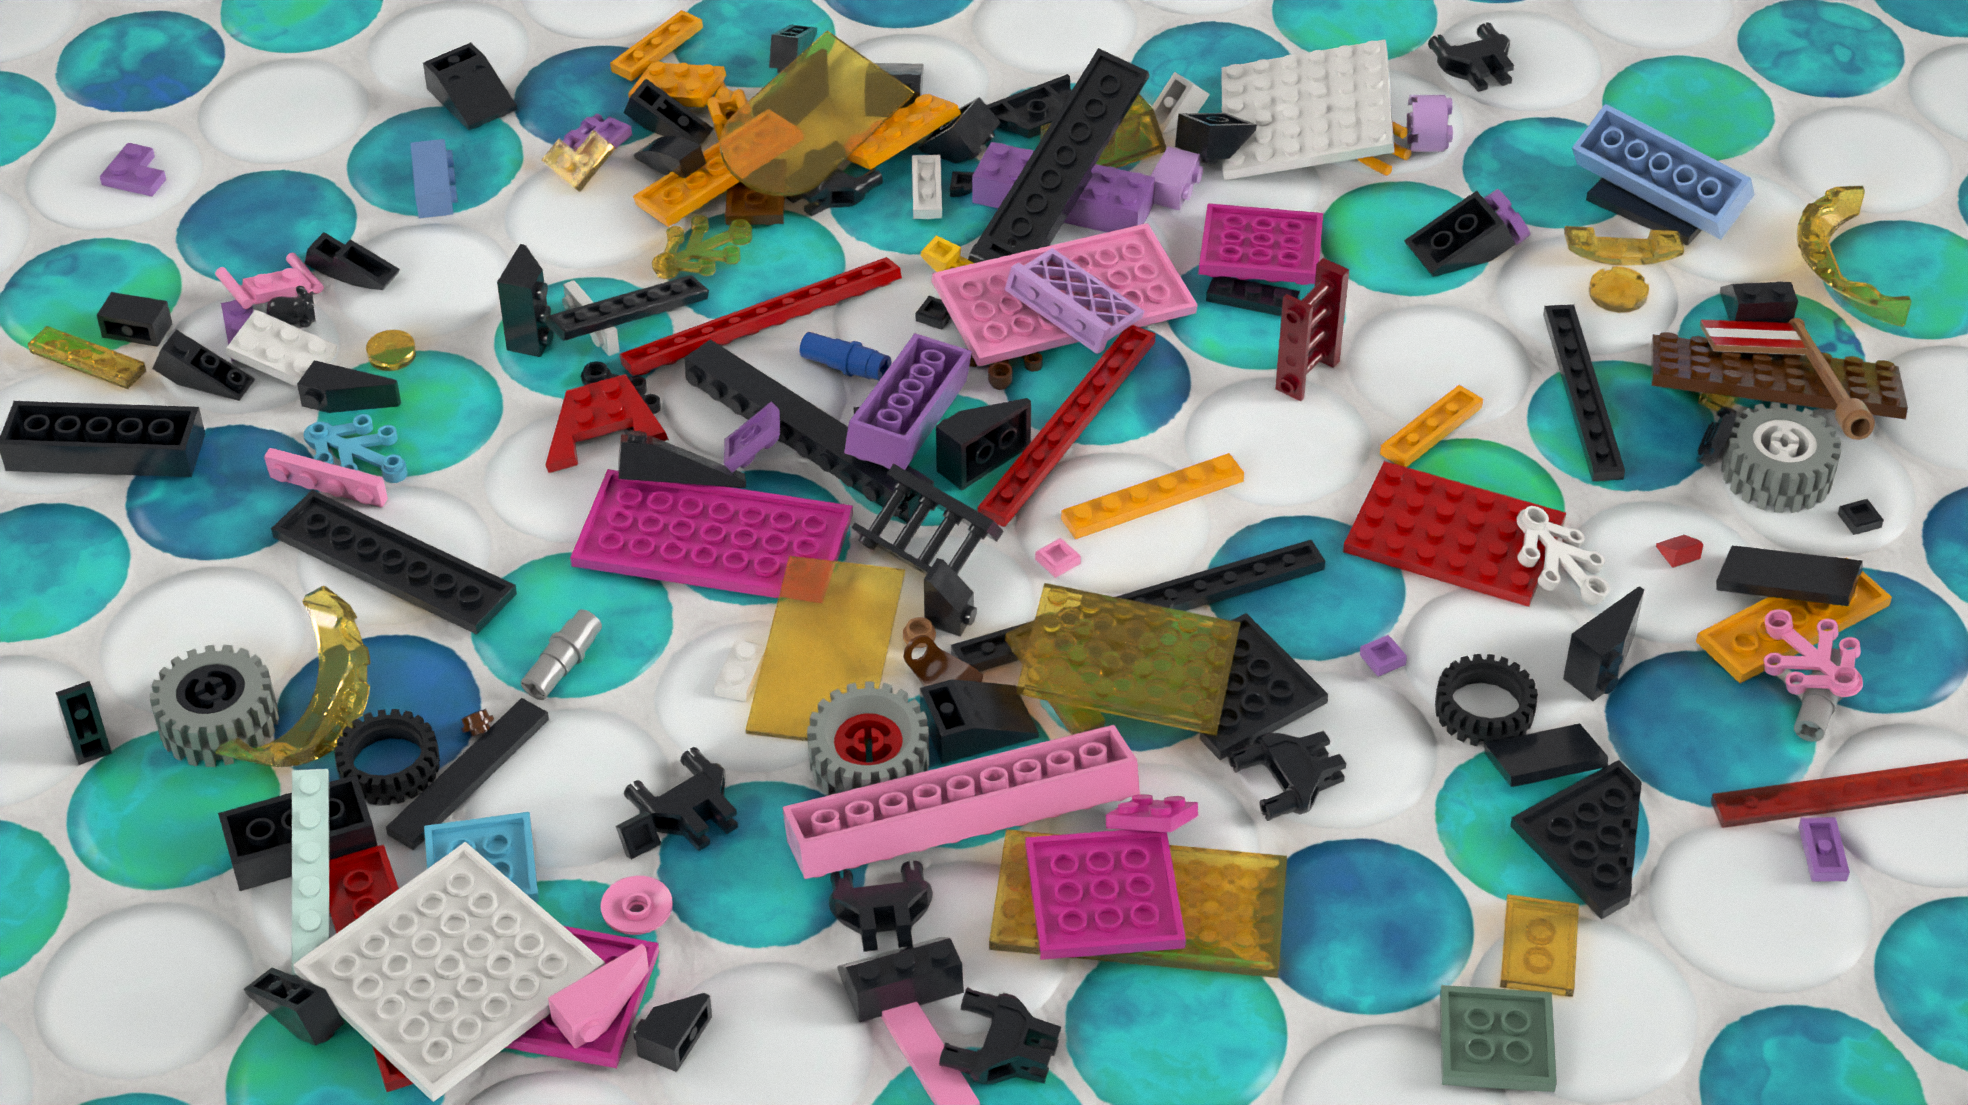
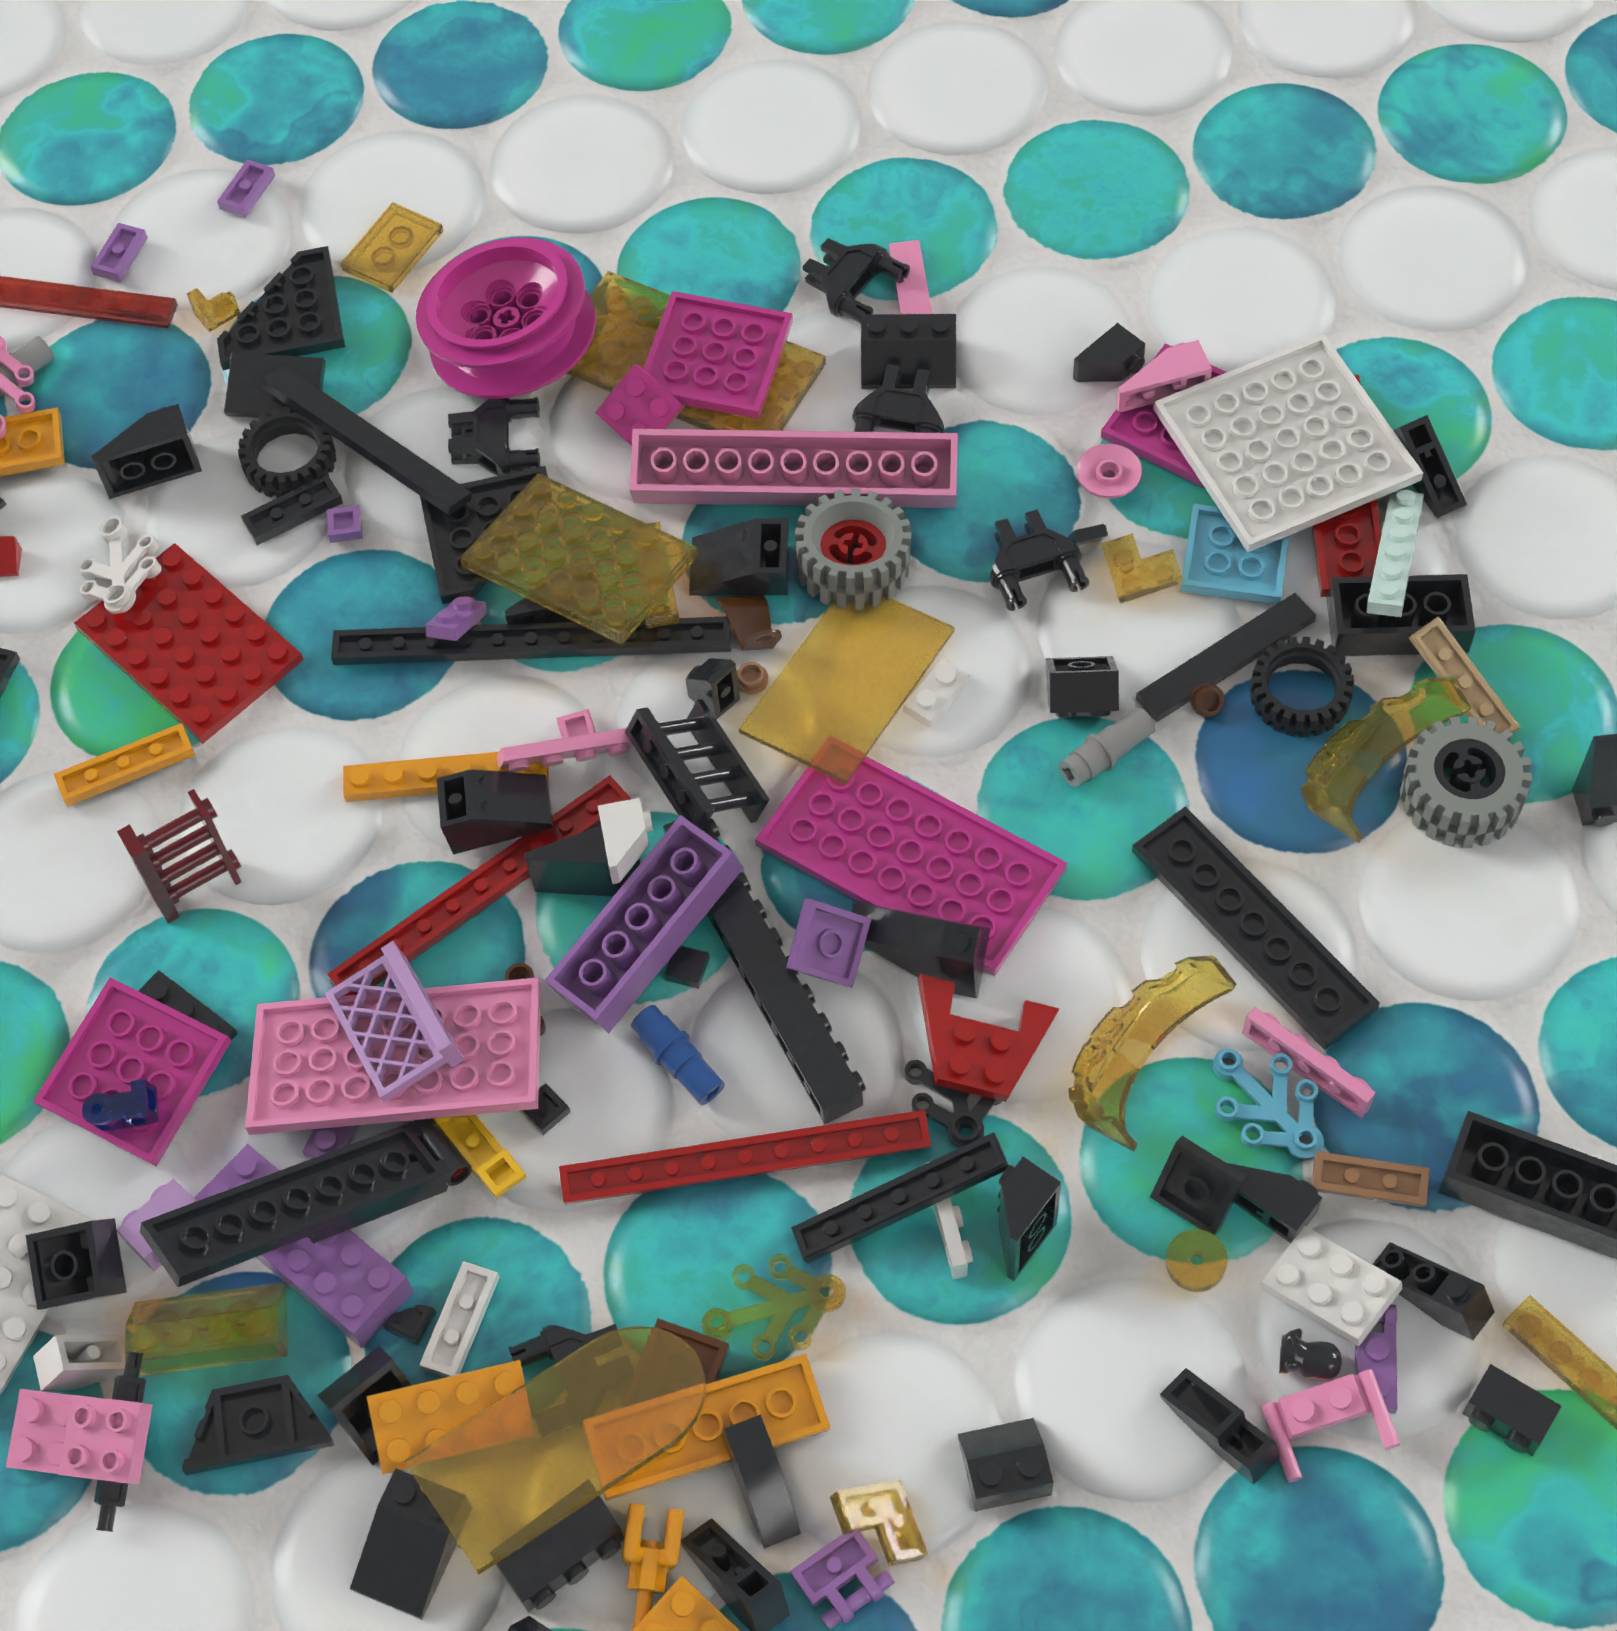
camera: 155 degrees left, 15 degrees up
medium blue brick [410,139,458,219] -> none
sand green plate [1440,985,1557,1092] -> none
none -> bright pink piece [6,1351,153,1532]
none -> clear blue leg [82,1079,159,1131]
none -> clear yellow panel [187,288,240,332]
none -> medium lavender plate [217,159,275,218]
none -> black plate [240,474,343,545]
none -> black tile [261,366,472,515]
none -> dark pink wheel [416,237,596,399]
none -> medium lavender plate [425,597,487,641]
none -> black slope [437,769,554,855]
none -> bright pink plate [496,728,633,772]
none -> white slope [598,798,653,884]
none -> black slope [958,1418,1054,1512]
none -> black slope [1045,656,1119,718]
none -> clear yellow windscreen [1068,955,1237,1152]
none -> clear yellow plate [1101,533,1184,604]
none -> black plate [1150,1136,1247,1237]
none -> medium nougat plate [1311,1151,1430,1207]
none -> tan tile [1409,617,1521,734]

